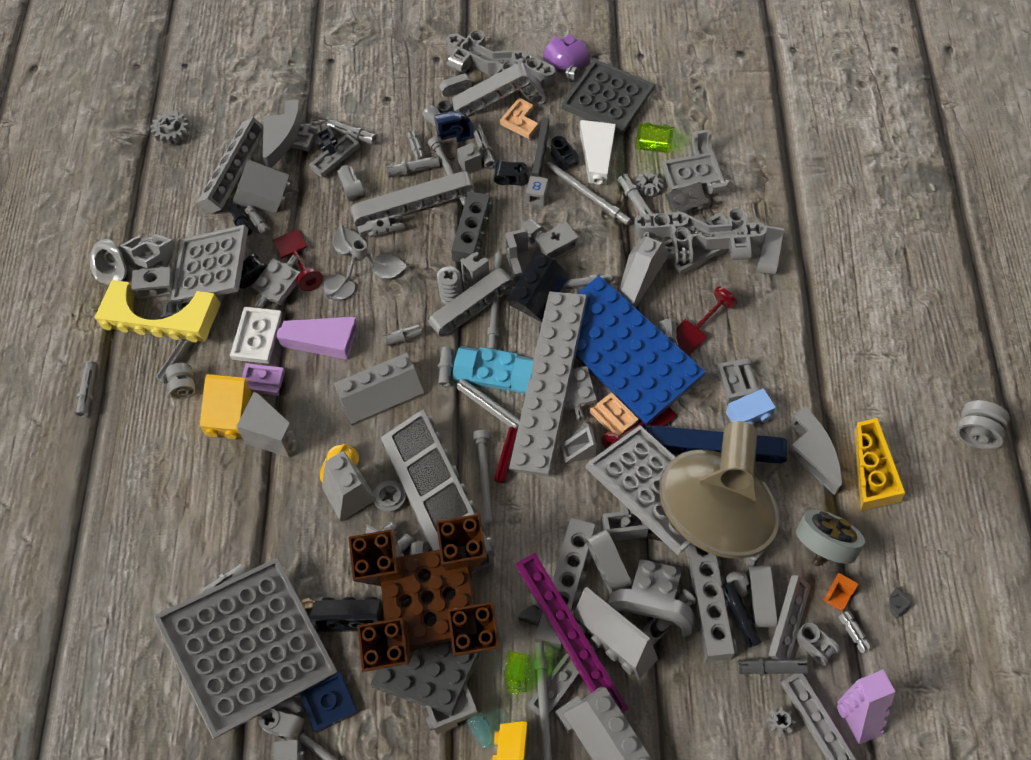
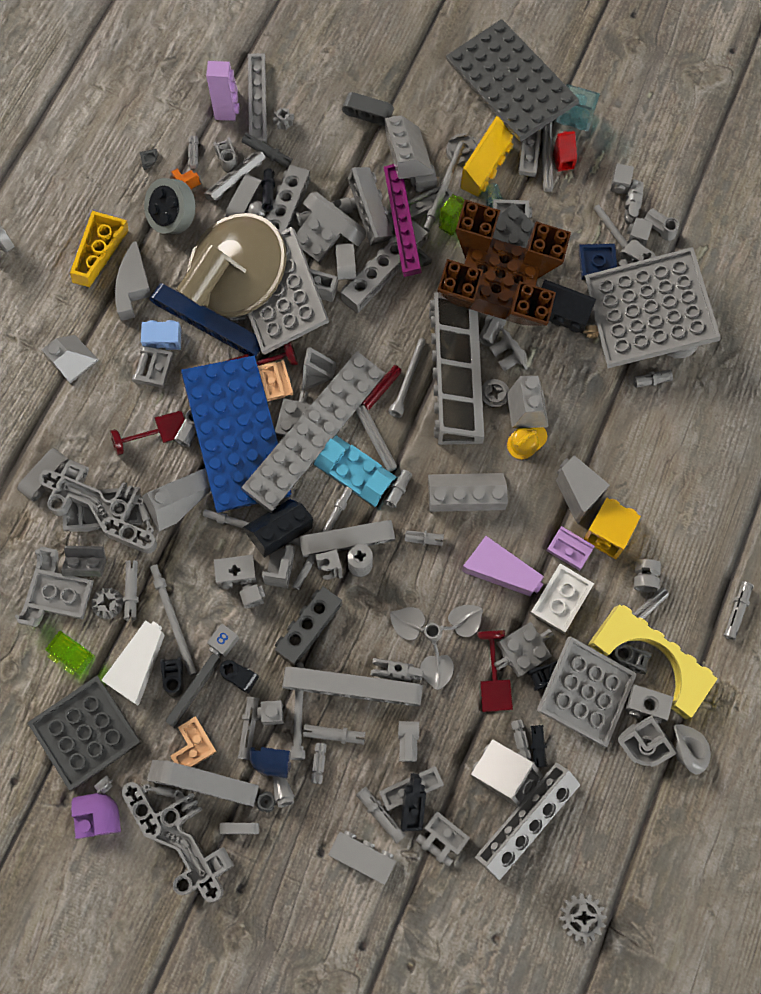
camera: 160 degrees left, 10 degrees up
light grey slope [263,100,302,168] -> none
none -> light grey slope [42,335,99,384]
none -> light grey brick [328,830,396,885]

